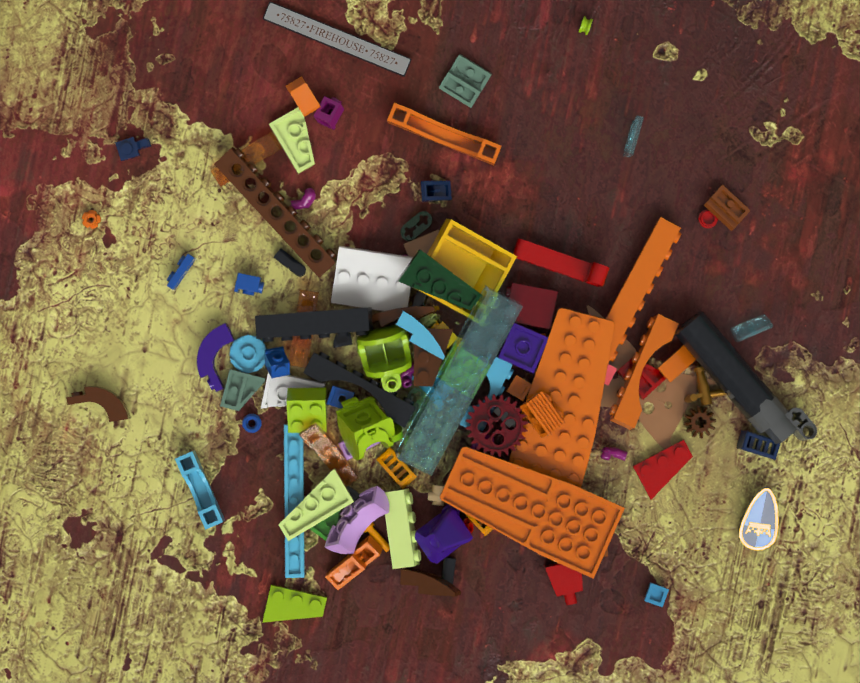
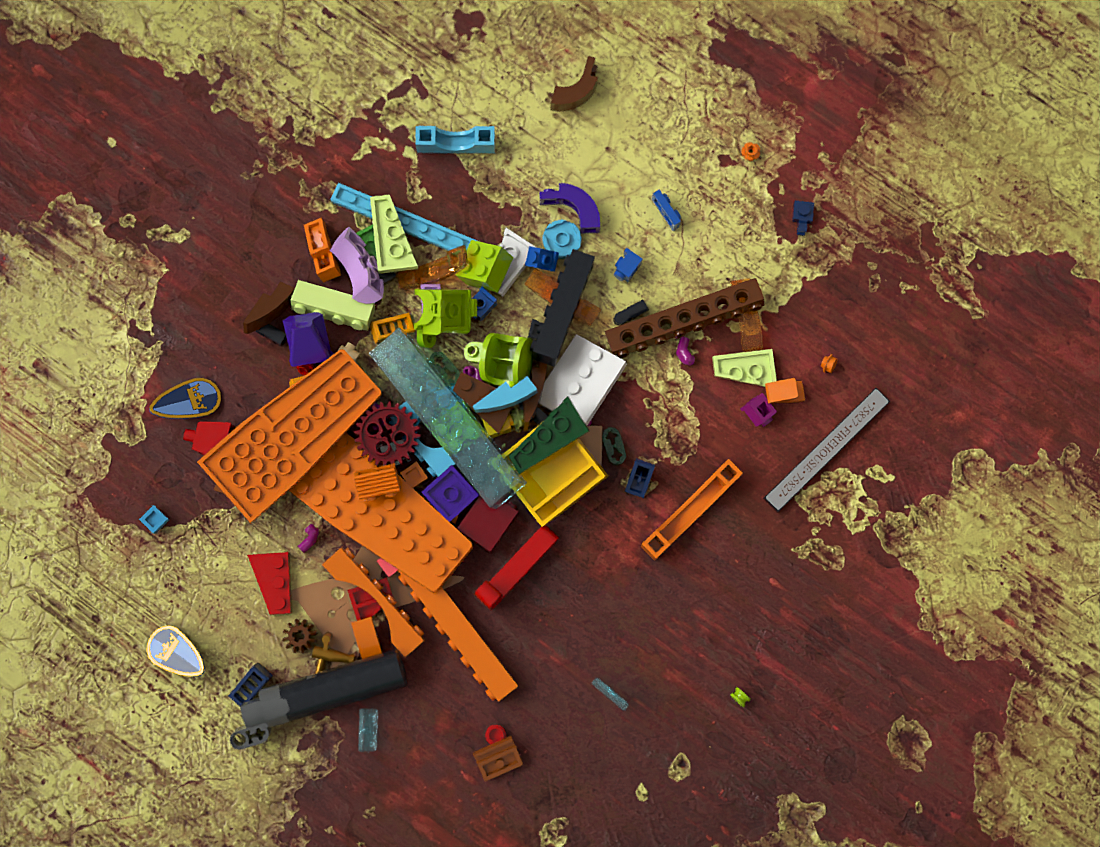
camera: 110 degrees right, 10 degrees down
sand green wing [220,369,266,411] -> none
blue plate [242,414,262,433] -> none
lime wing [262,584,327,623] -> none
black arch [303,351,417,428] -> none
light orange piece [364,522,390,552] -> none
sand green slope [439,54,492,108] -> none
none -> shield [149,378,221,419]
none -> orange plate [821,354,838,373]

